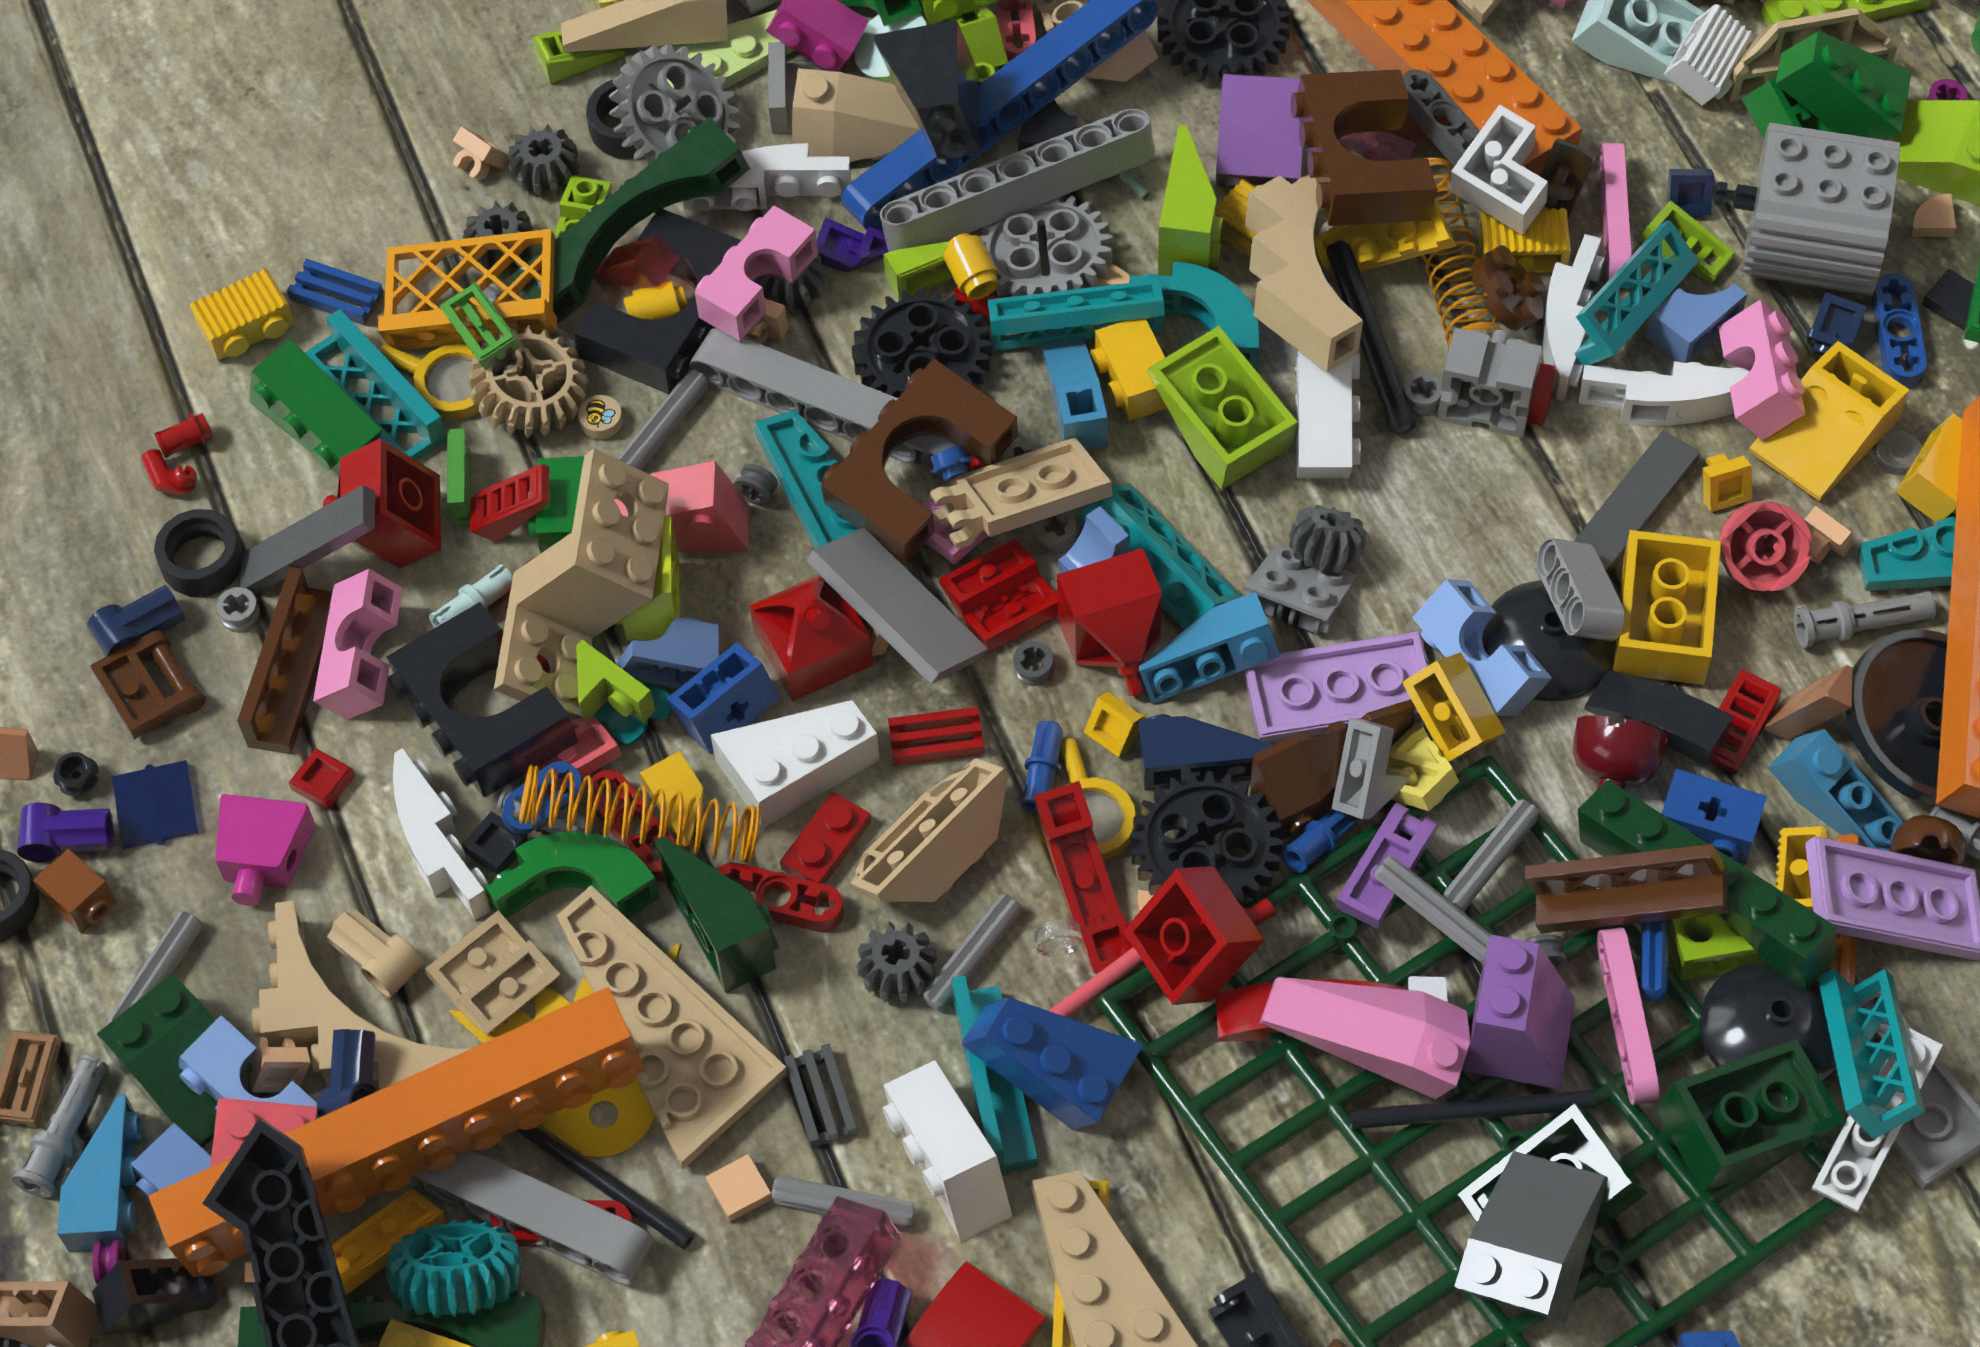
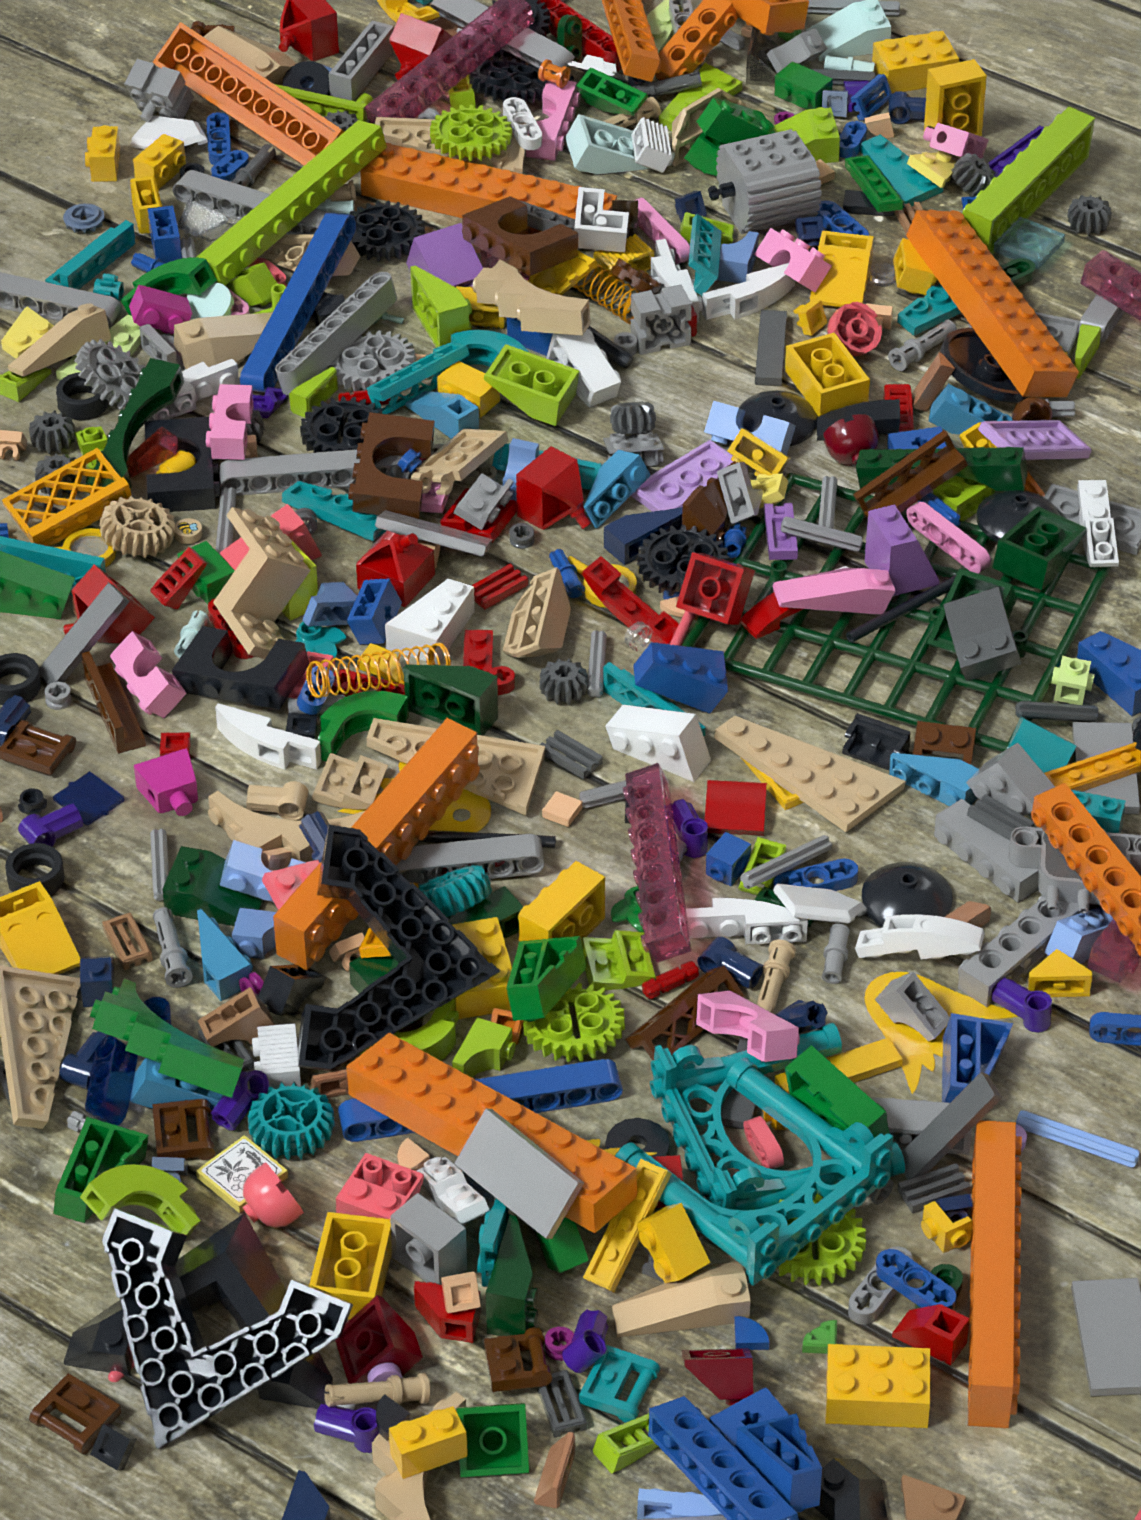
camera: 35 degrees left, 15 degrees down
dark orange brick [33,849,116,933] -> none
bright green tile [439,282,521,370] -> none
bright green tile [447,428,471,527] -> none
lime slope [576,639,656,723] -> none
black slope [874,20,980,160] -> none
yellow brick [943,233,999,300] -> none
yellow tile [1083,691,1145,758] -> none
light grey beam [1537,537,1624,642] -> none
teal fence [1818,967,1925,1139] -> none
none -> light grey bracket [454,473,514,530]

